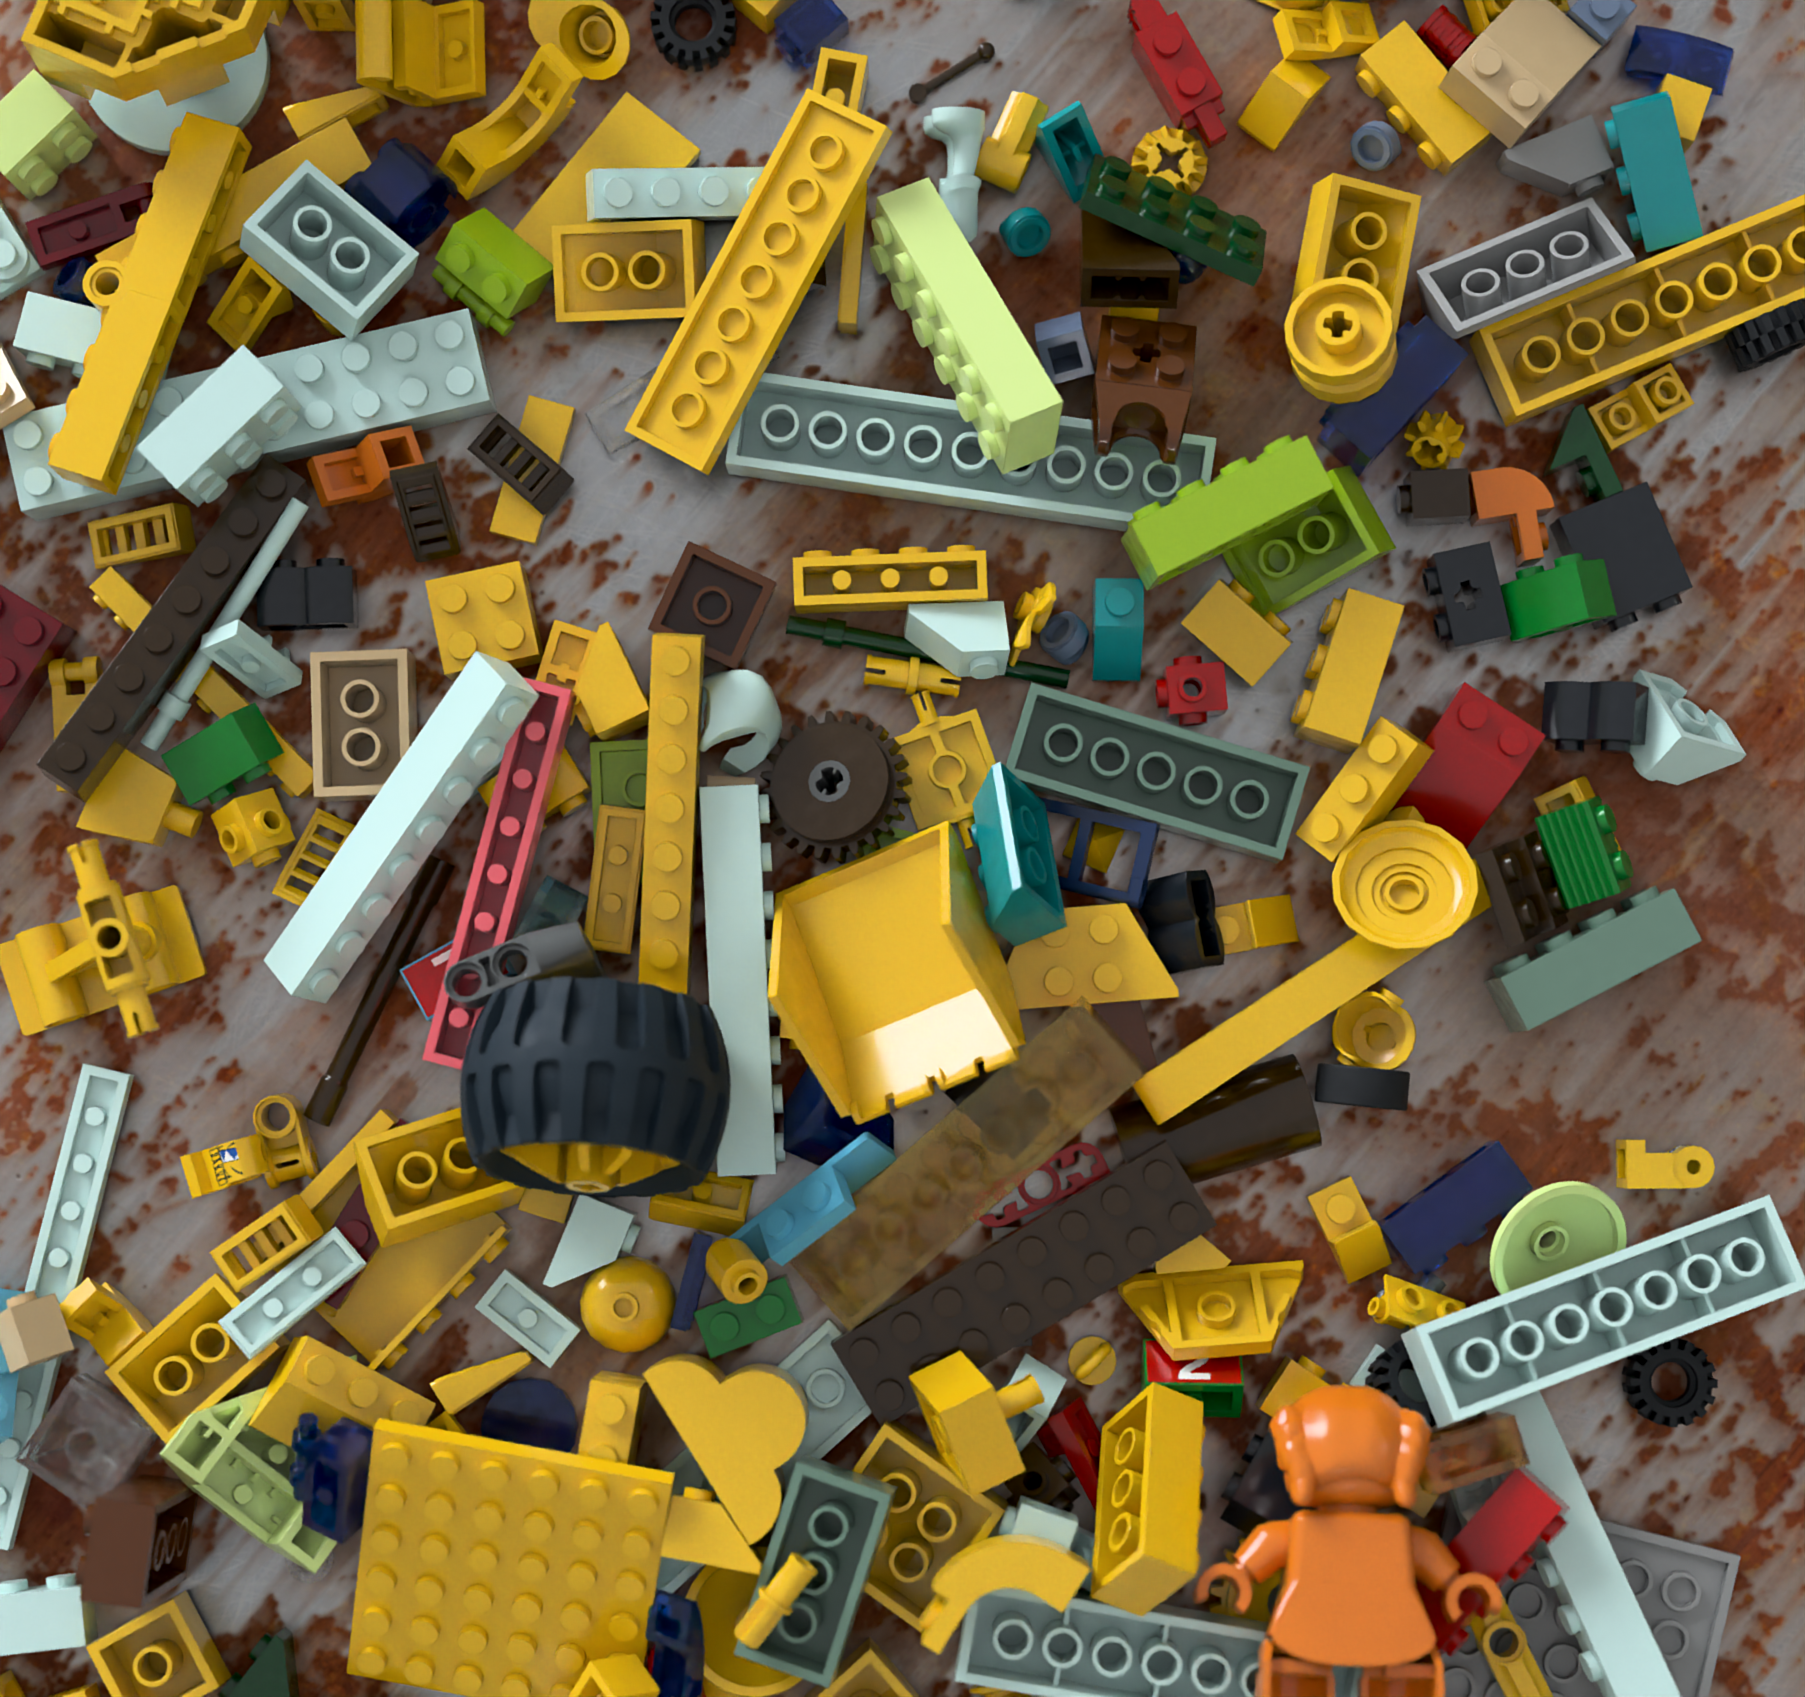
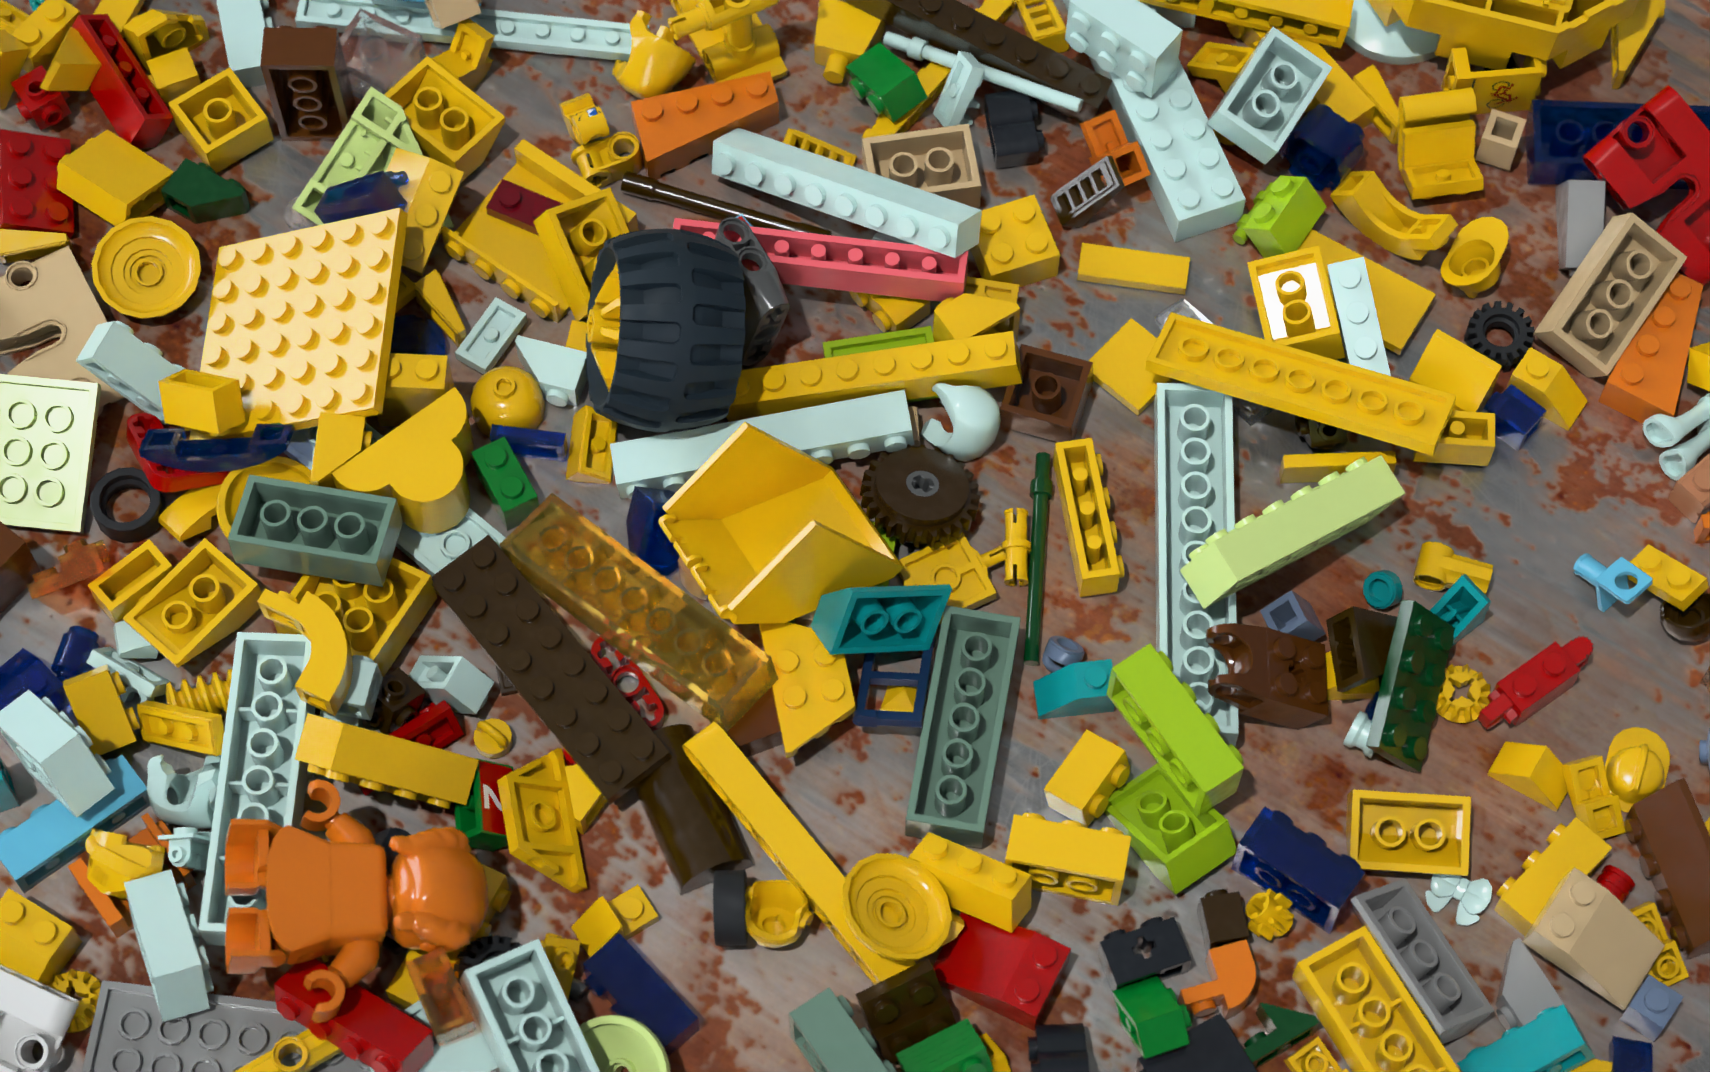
camera: 80 degrees right, 20 degrees down
yellow slope [209,1194,324,1293] -> none
yellow brick [211,787,296,868] -> none
light aqua tile [218,1226,367,1361] -> none
dark brown slope [467,413,574,515] -> none
clear light blue brick [513,875,588,938] -> none
yellow tile [584,804,645,954] -> none
yellow brick [705,1238,768,1304] -> none
medium azure bracket [728,1132,896,1266] -> none
yellow axle [734,1552,817,1649] -> none
light aqua slope [904,601,1010,679] -> none
yellow brick [908,1350,1044,1497] -> none
dark brown hinge [909,42,995,104] -> none
light aqua piece [924,107,985,243] -> none
yellow plate [1008,582,1056,667] -> none
black brick [1138,870,1224,975] -> none
red brick [1155,656,1228,726] -> none
yellow slope [1215,894,1299,955] -> none
yellow wheel [1284,276,1398,404] -> none
sand blue tile [1350,120,1402,171] -> none
none -> yellow piece [613,11,696,99]
none -> orange wedge [631,71,779,180]
none -> yellow tile [1088,318,1174,416]
none -> light aqua wheel [1343,711,1375,758]
none -> yellow slope [1409,329,1502,412]
none -> light aqua piece [1425,874,1492,926]

